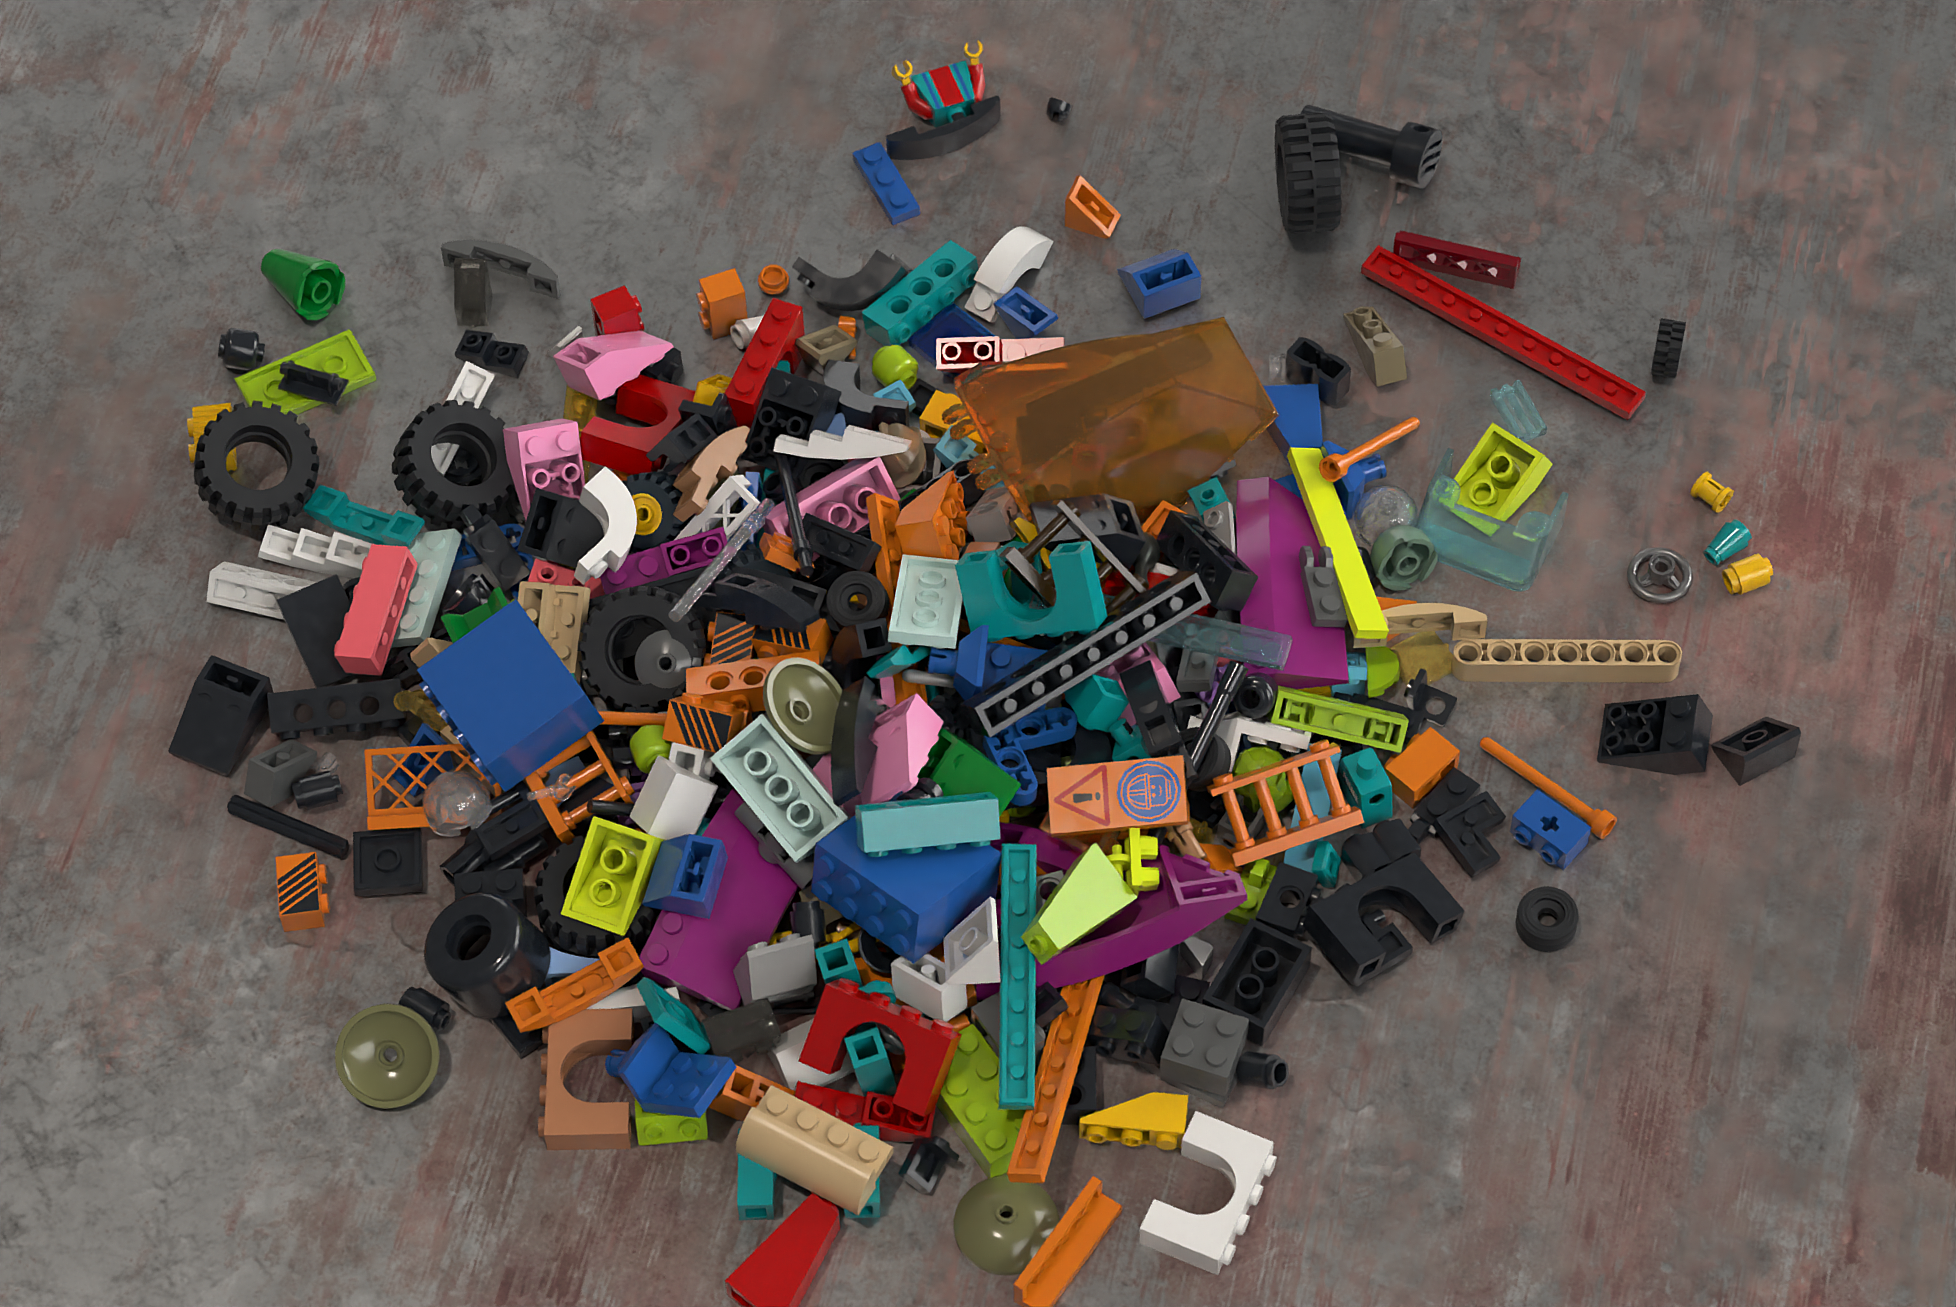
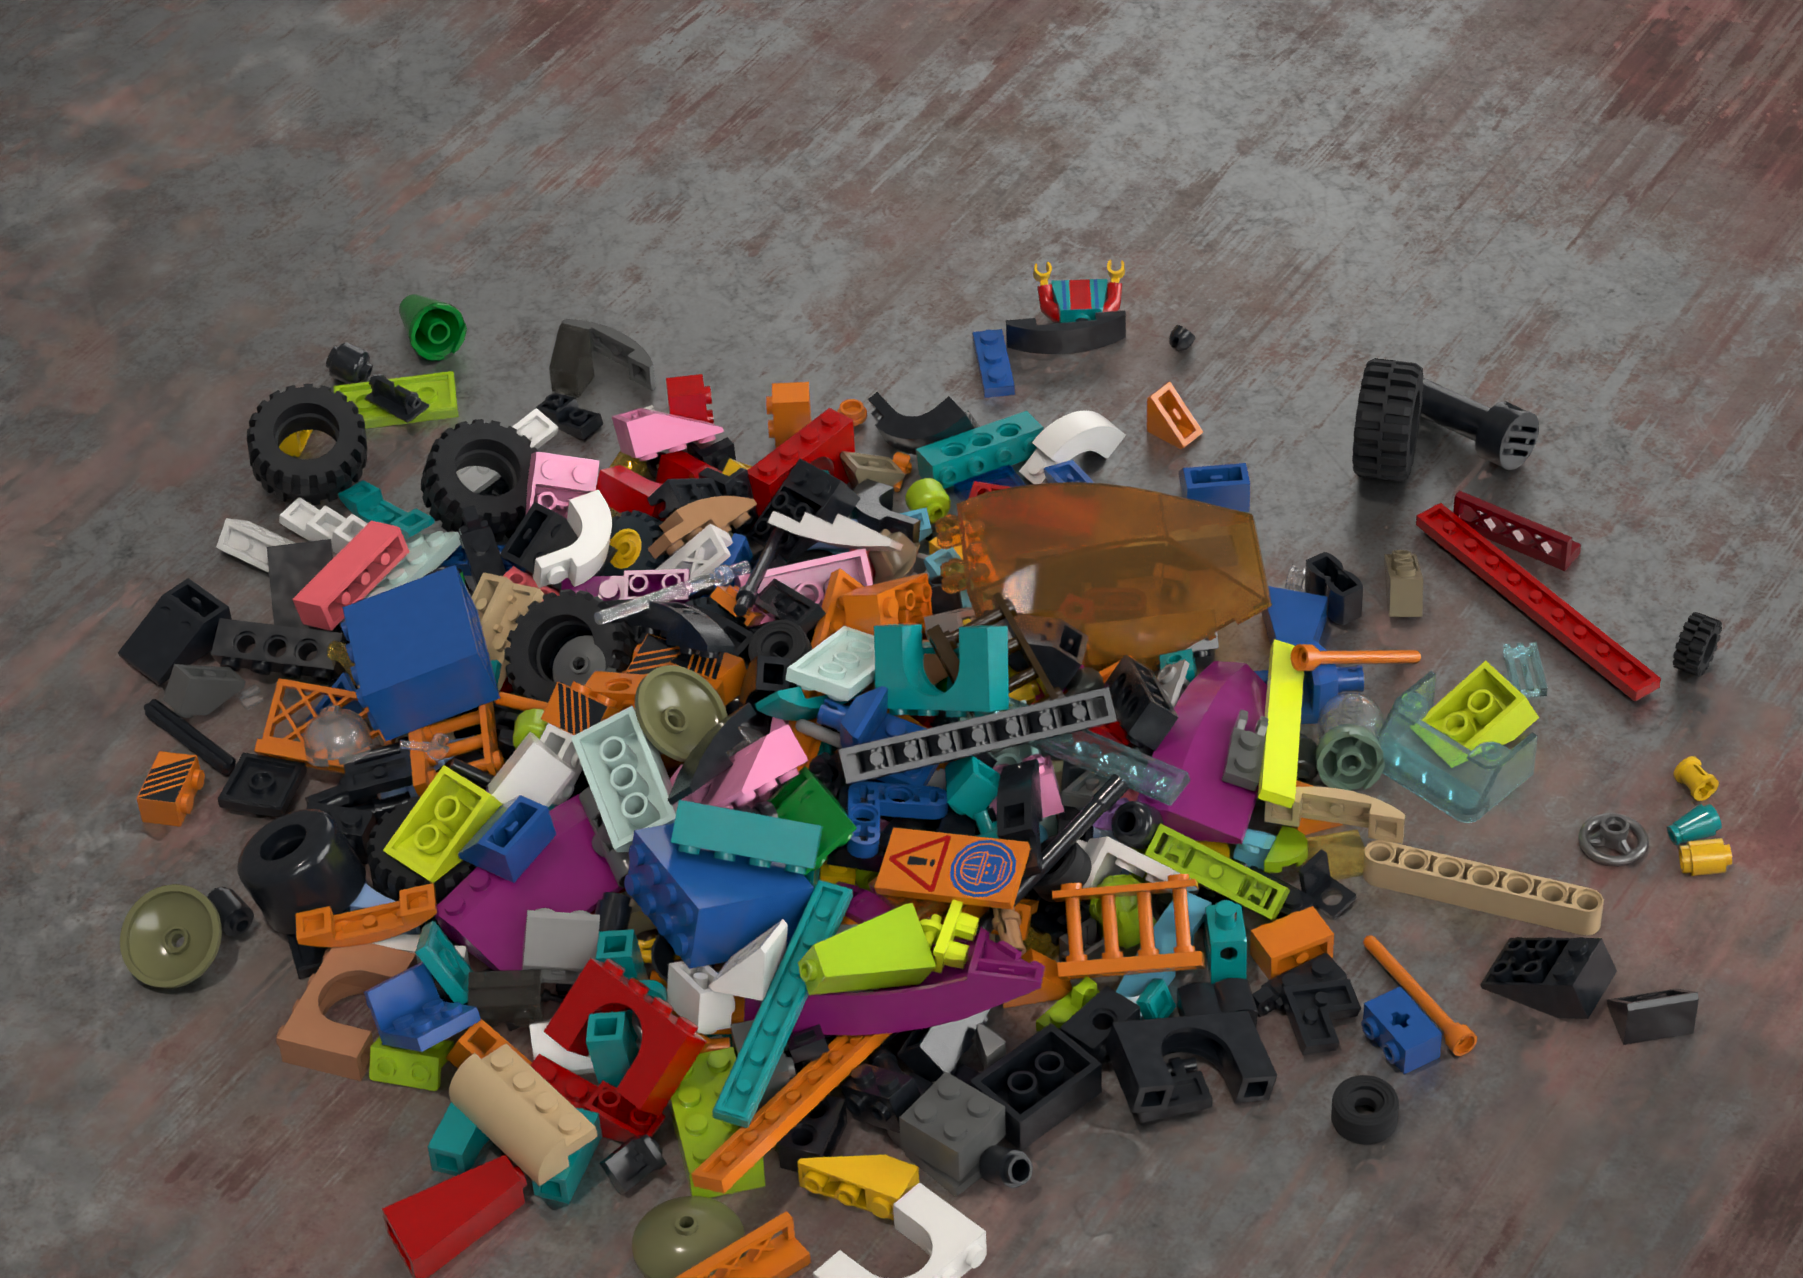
camera: 20 degrees right, 15 degrees down
black brick [291,770,343,810] -> none

